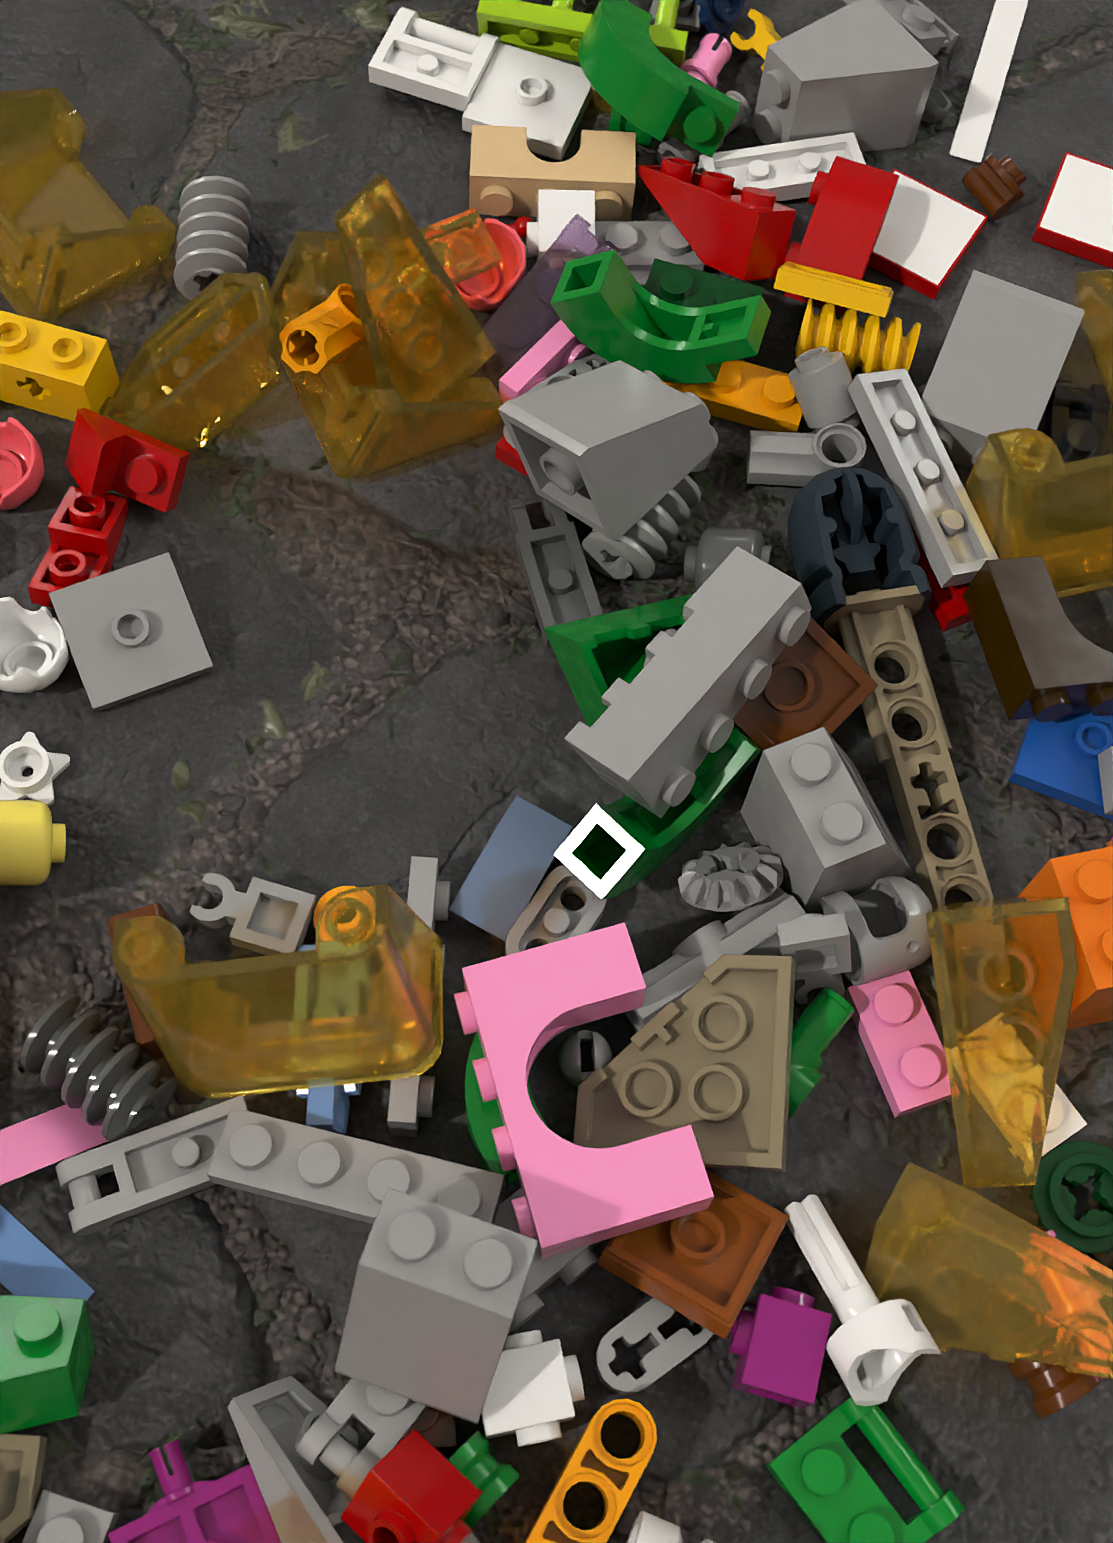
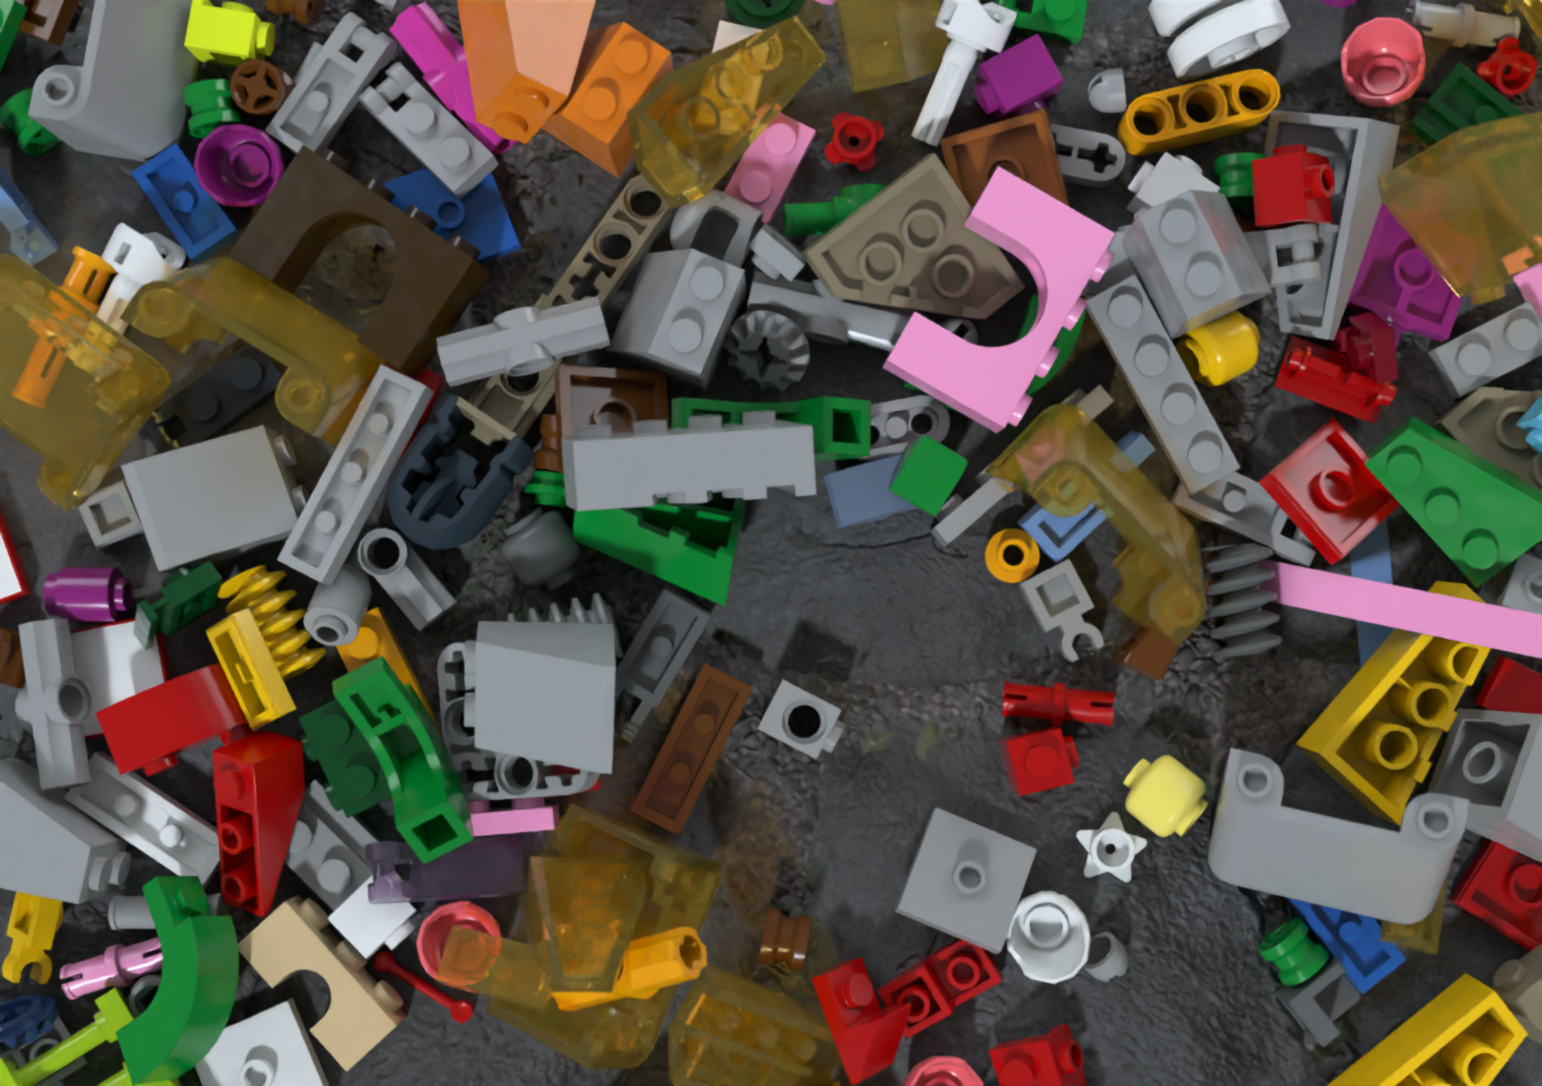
camera: 125 degrees left, 20 degrees up
none -> light grey piece [15,619,94,792]
none -> magenta brick [43,567,133,622]
none -> dark green plate [133,561,222,651]
none -> light grey piece [436,296,611,387]
none -> reddish brown plate [630,663,754,835]
none -> light grey brick [757,679,846,759]
none -> reddish brown wheel [758,907,812,971]
none -> red plate [825,112,884,172]
none -> green slope [888,435,969,517]
none -> red brick [999,726,1079,796]
none -> red pin [1001,682,1115,726]
none -> light grey hinge [1088,68,1127,113]
none -> yellow head [1176,310,1260,387]
none -> red tile [1258,417,1400,565]
none -> red hinge [1273,336,1397,425]
none -> dark red plate [1327,312,1399,385]

